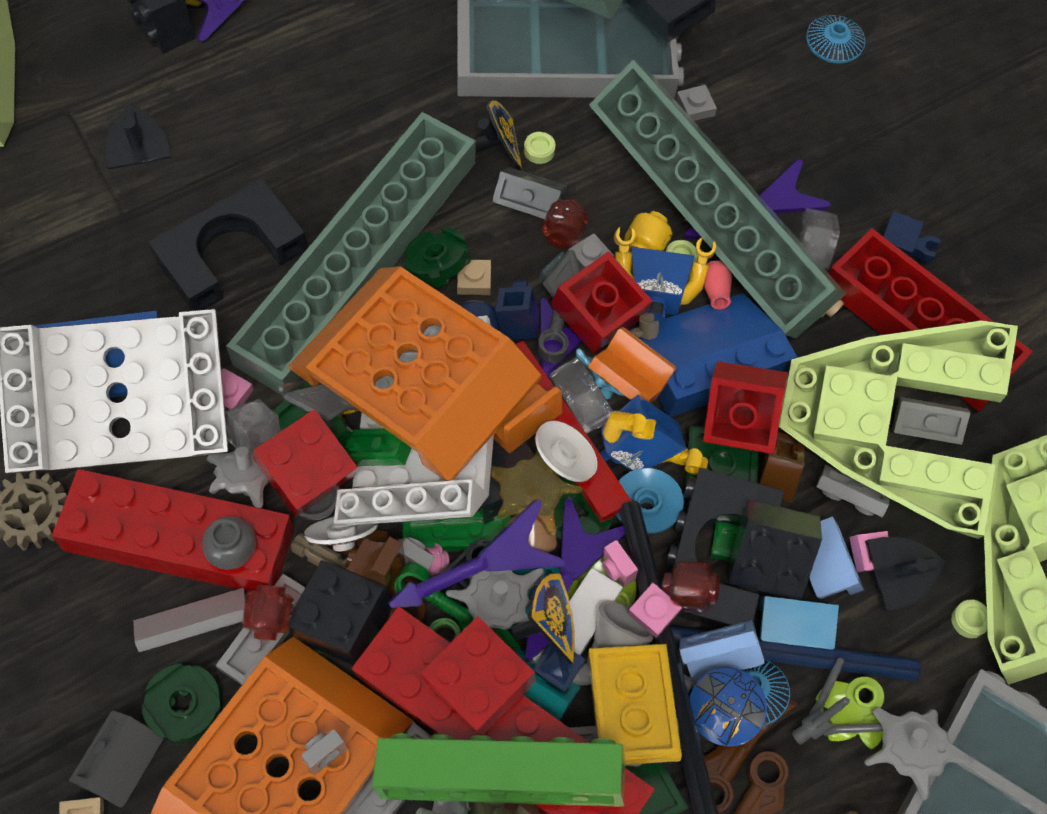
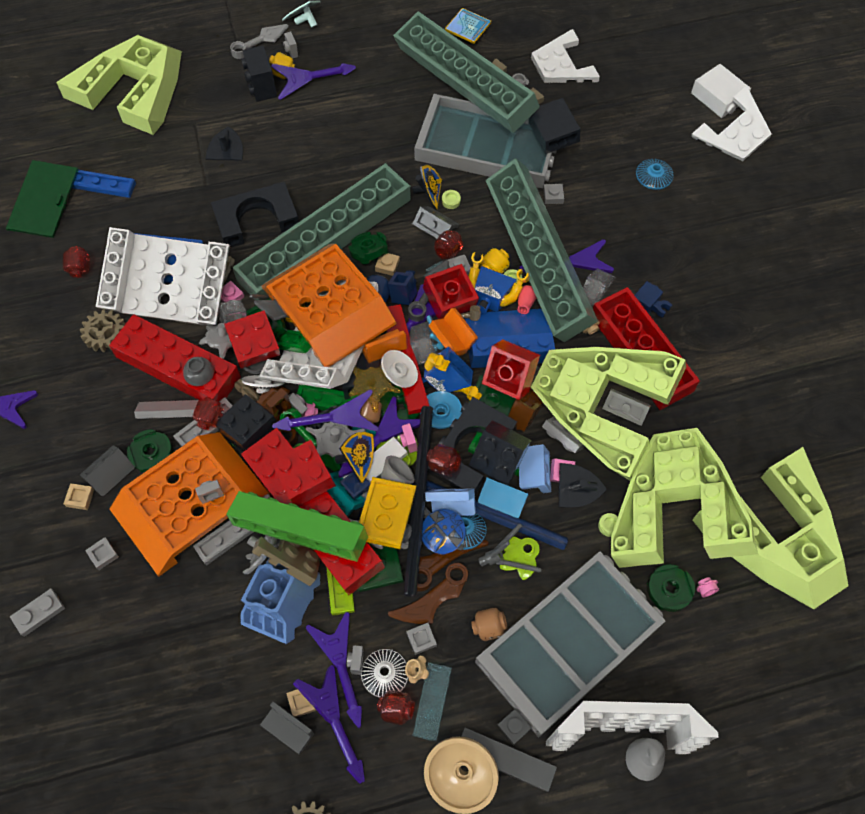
camera: 20 degrees right, 0 degrees up
bright pink plate [627,583,682,638] -> none
light grey piece [864,707,973,800] -> none

